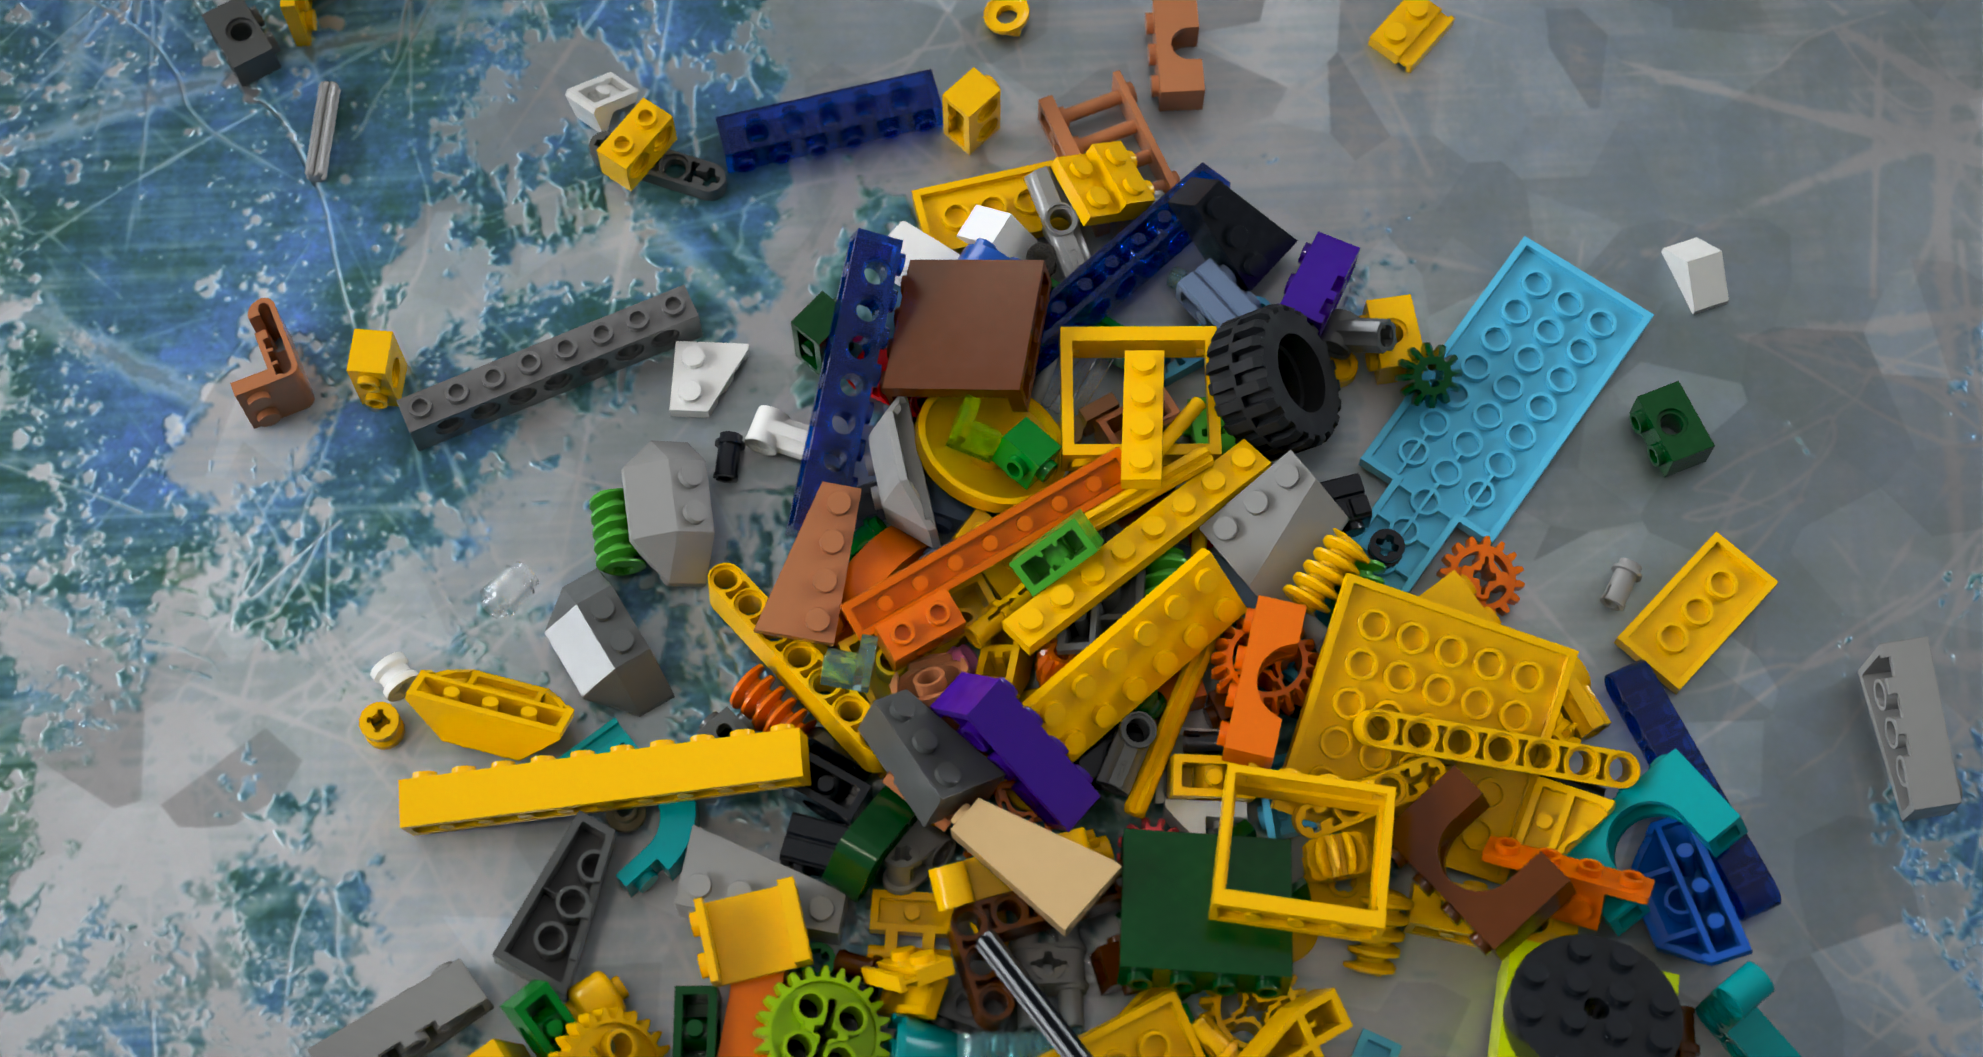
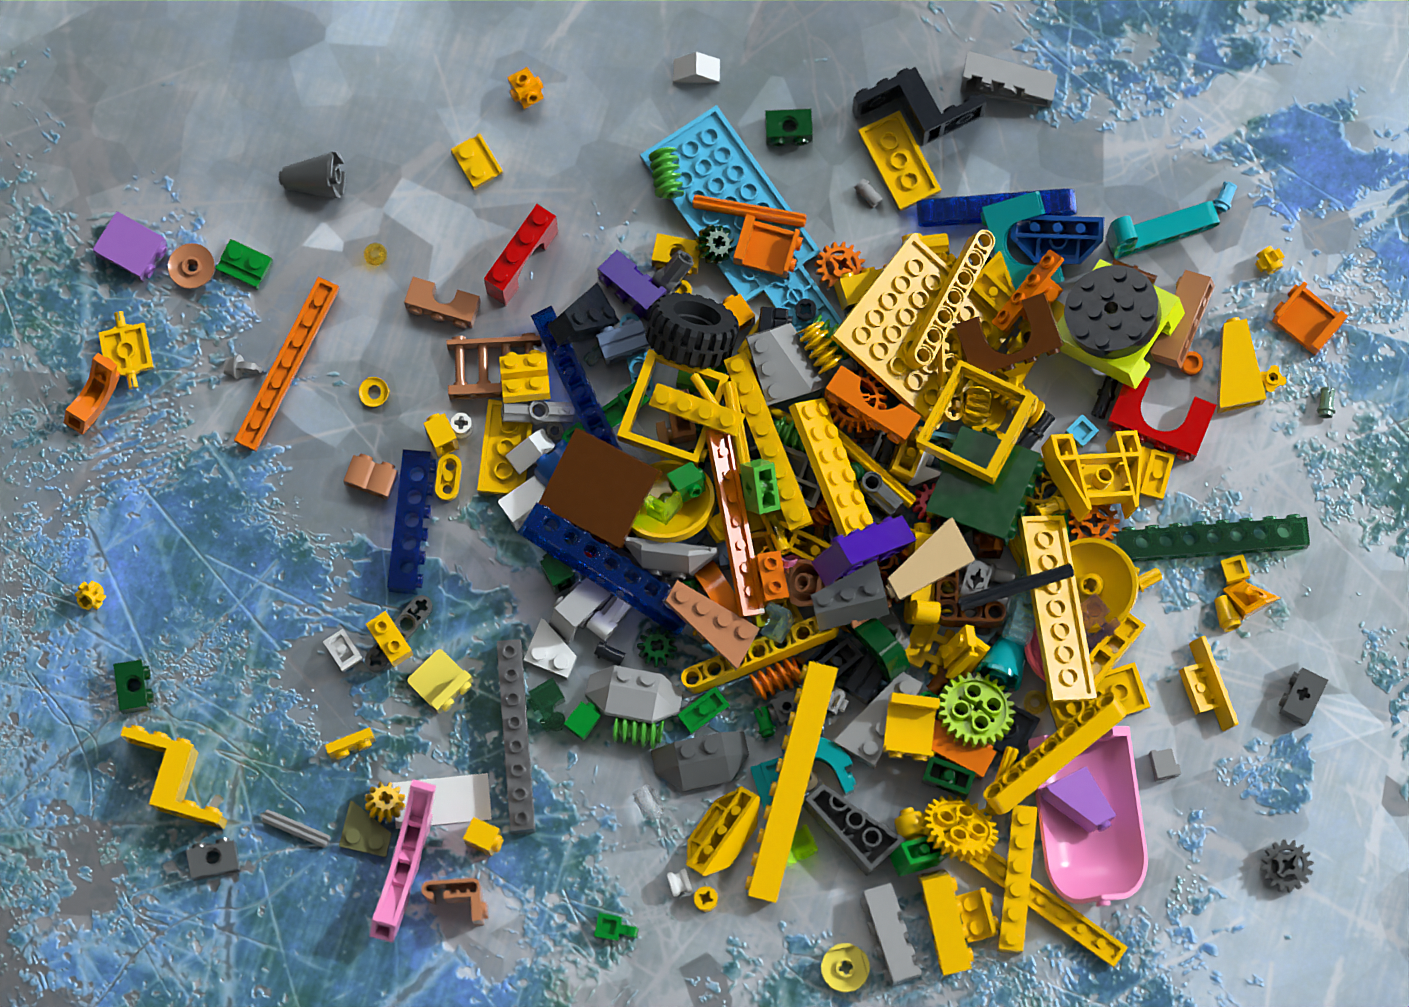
camera: 70 degrees left, 10 degrees up
none -> yellow plate [325,727,376,760]
none -> olive wing [339,801,392,858]
none -> nougat brick [343,454,398,500]
none -> yellow gear [365,781,405,823]
none -> bright pink arch [370,779,436,943]
none -> white piece [392,773,492,829]
none -> light yellow bracket [408,649,473,714]
none -> yellow plate [435,454,462,502]
none -> white bush [450,413,473,439]
none -> red arch [484,204,558,306]
none -> light orange brick [507,67,544,109]
none -> clear green brick [527,677,566,732]
none -> light grey wedge [549,548,640,644]
none -> green brick [564,701,601,742]
none -> green plate [594,912,639,942]
none -> dark green gear [637,627,677,668]
none -> bright green piece [649,147,684,199]
none -> green plate [677,686,730,735]
none -> orange axle [692,195,807,227]
none -> light orange brick [722,294,756,333]
none -> orange panel [733,214,803,279]
none -> green pin [753,706,777,738]
none -> clear neon green panel [790,824,819,863]
none -> light yellow plate [821,943,870,993]
none -> light grey gear [827,686,849,715]
none -> black bracket [852,66,987,146]
none -> black pin [1016,410,1055,450]

